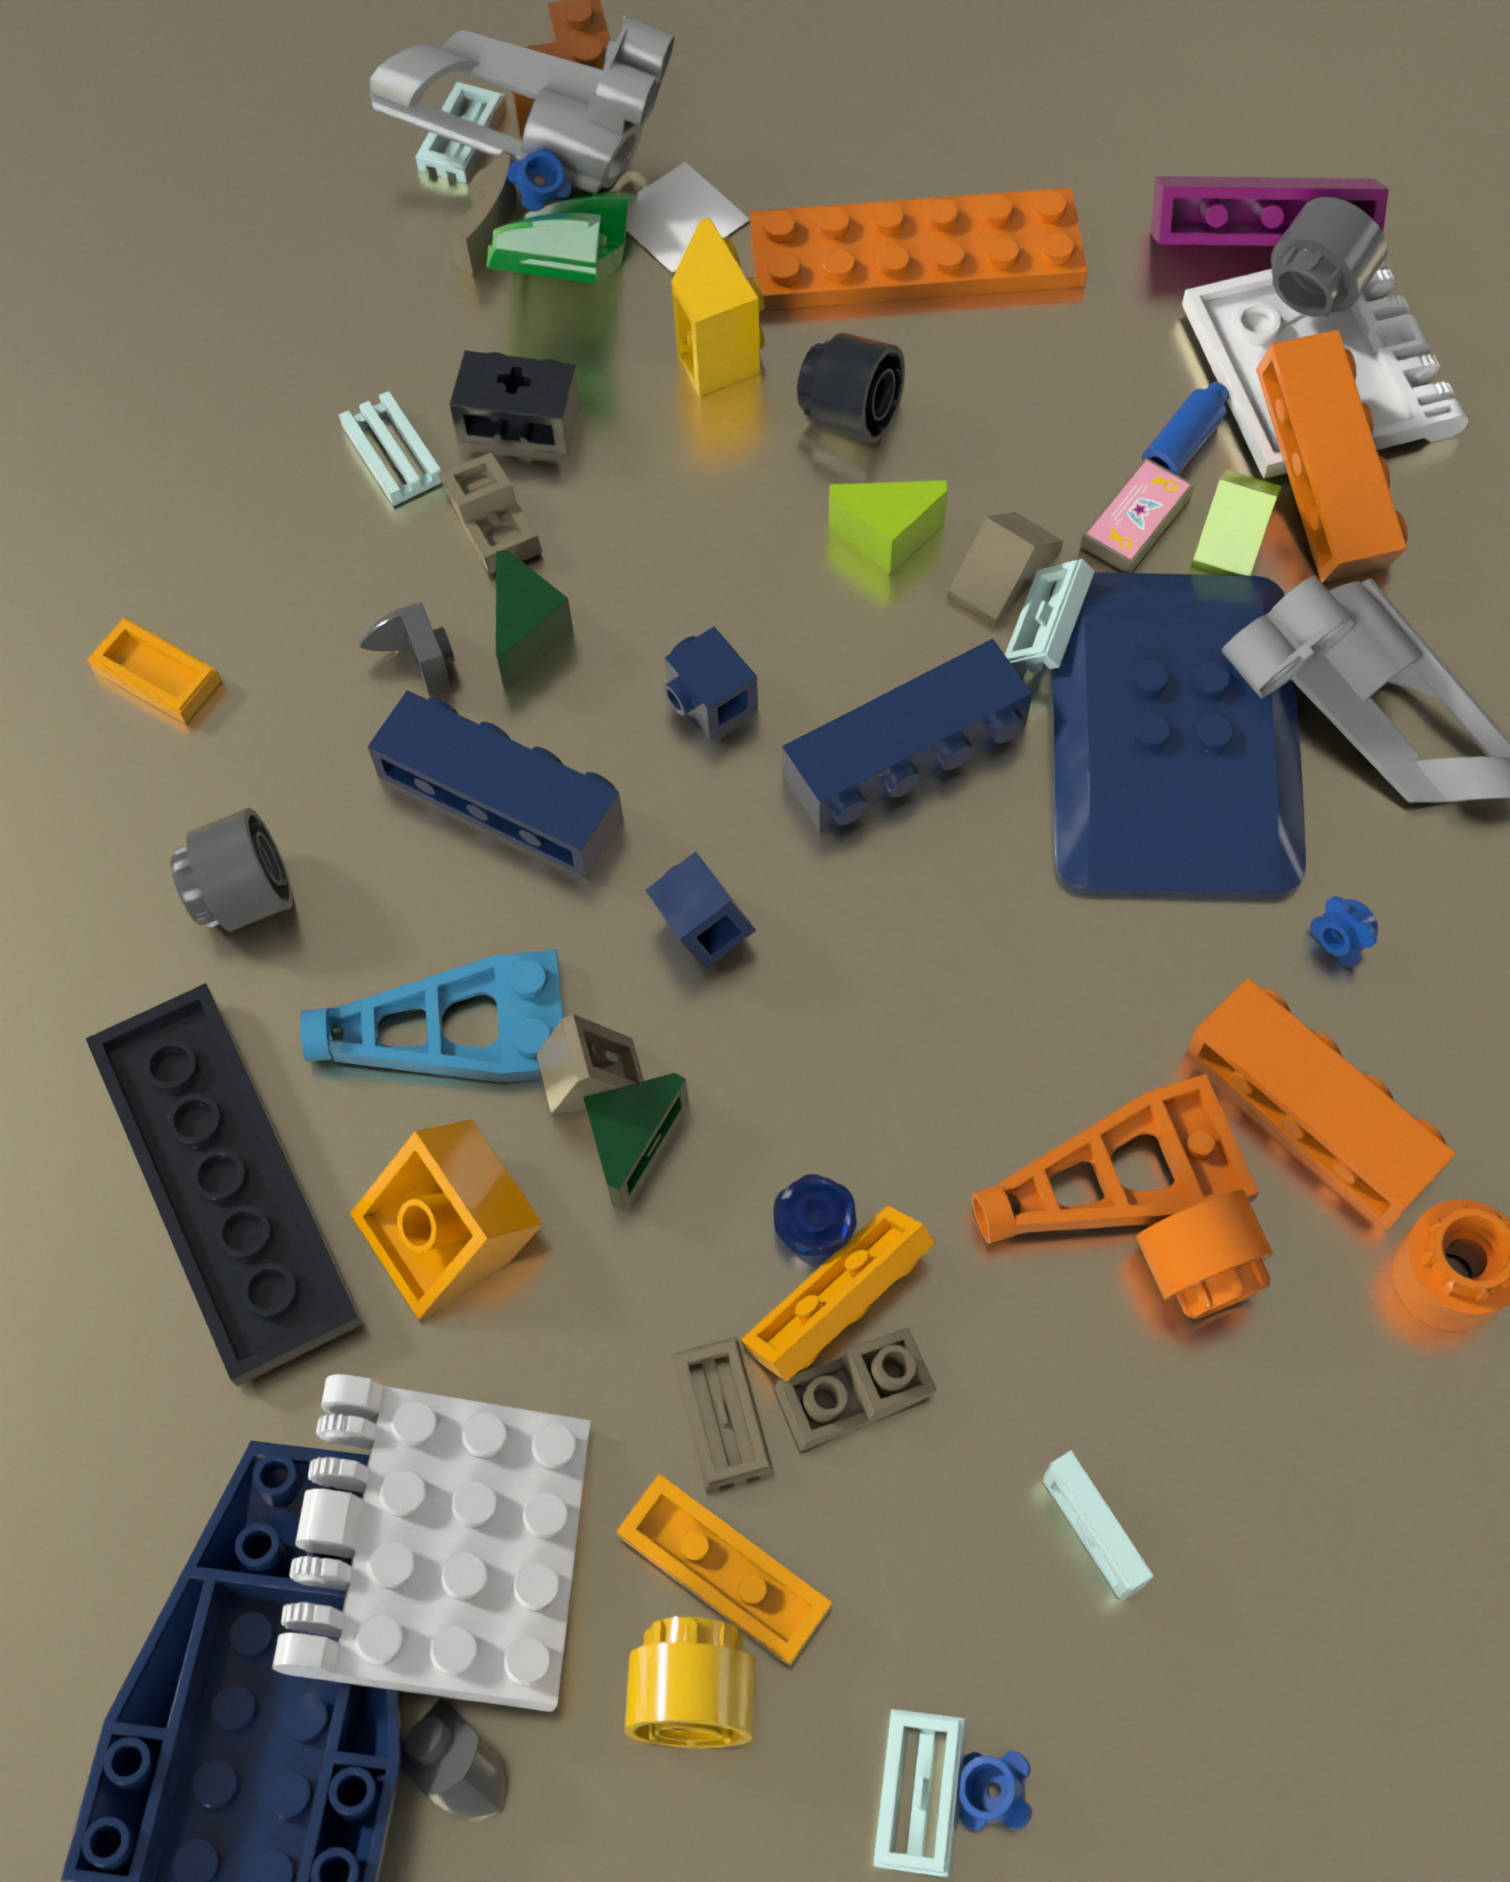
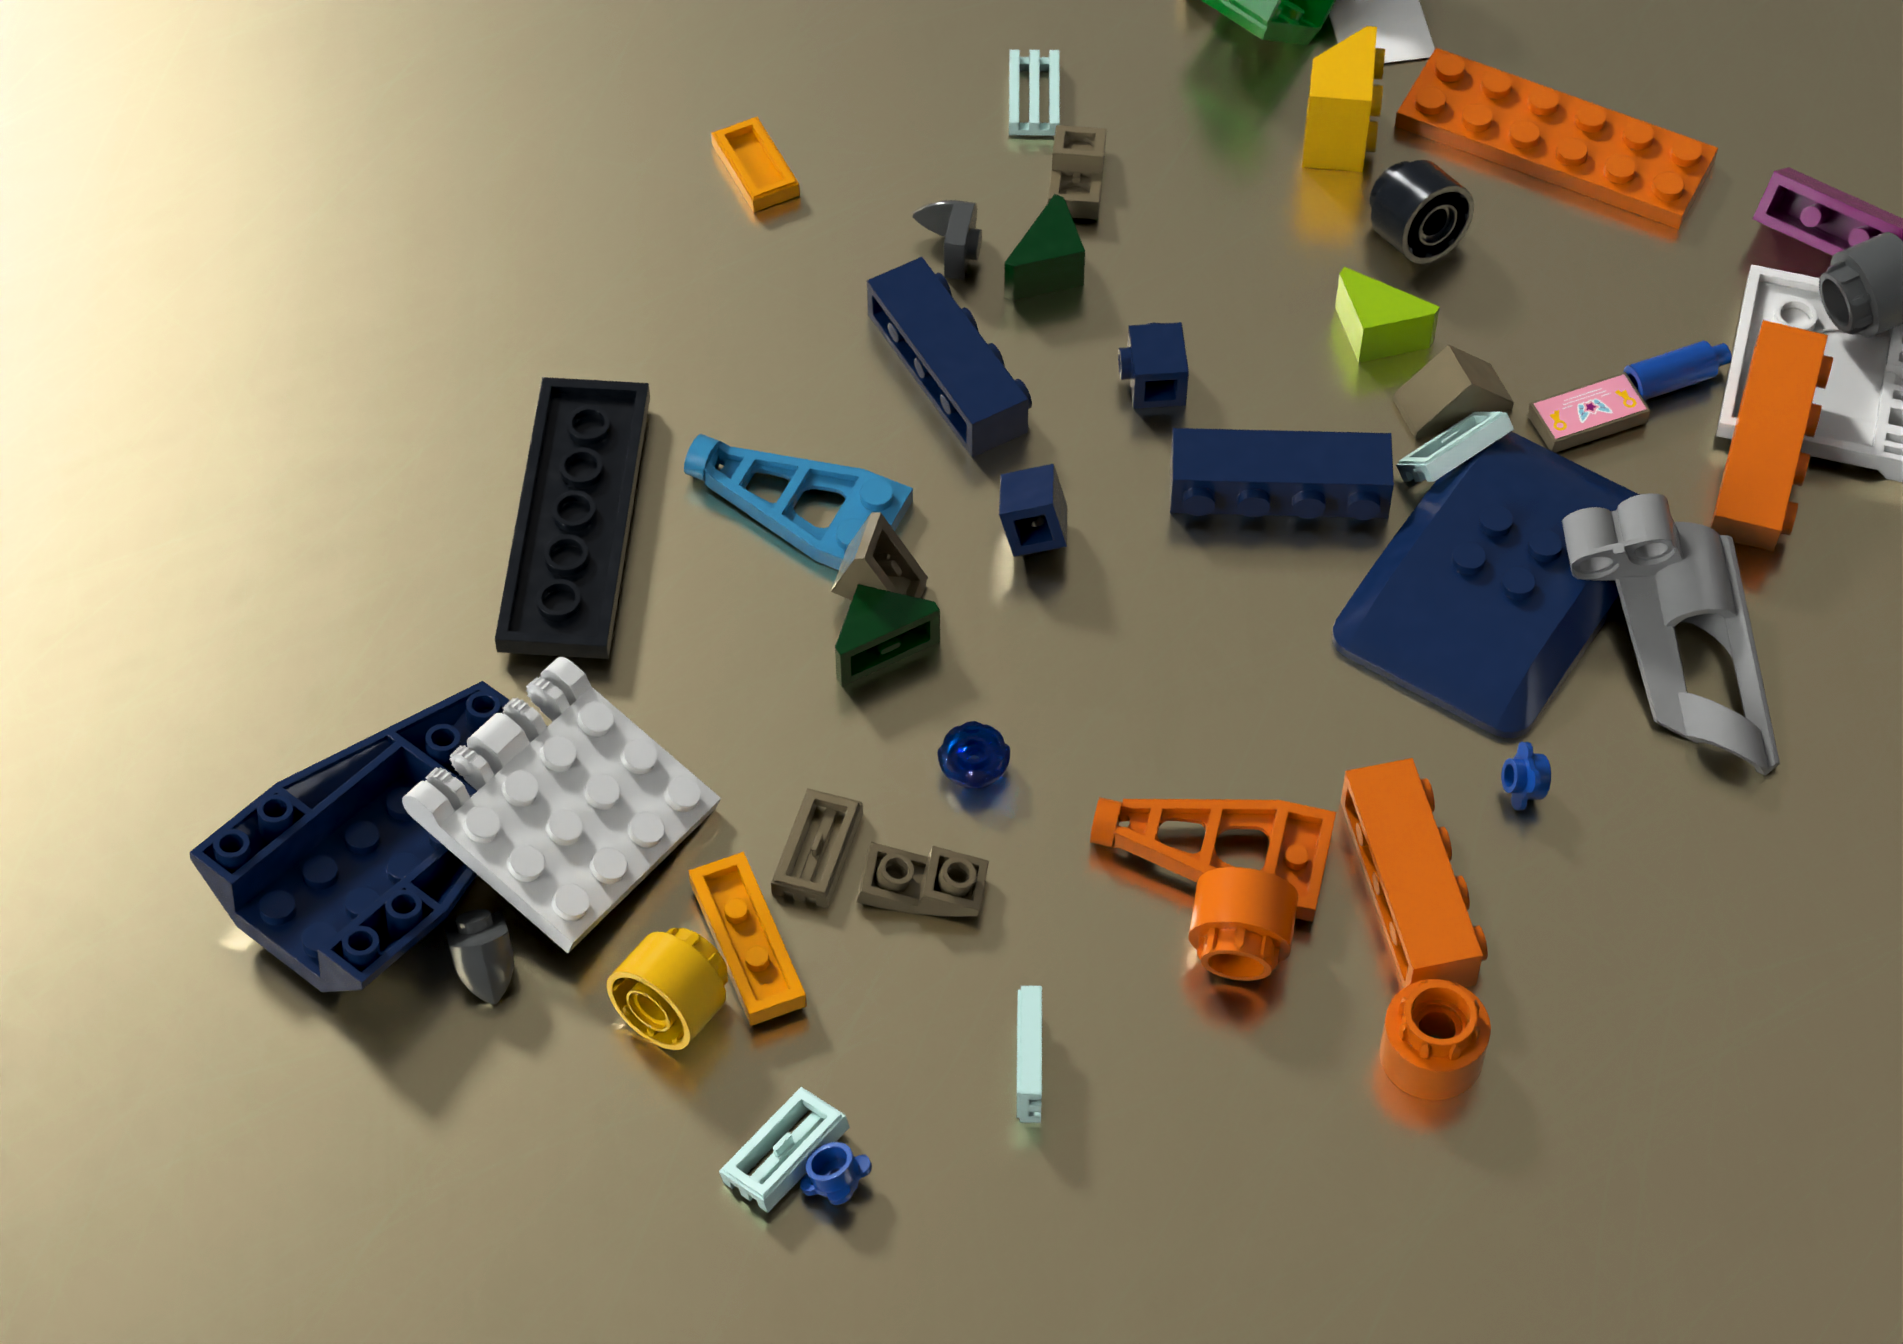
camera: 30 degrees right, 10 degrees down
dark grey piece [170,808,293,932] -> none
light orange slope [350,1119,543,1320] -> none
black brick [450,350,581,455] -> none
light orange plate [741,1205,936,1382] -> none
slope [1191,470,1282,576] -> none

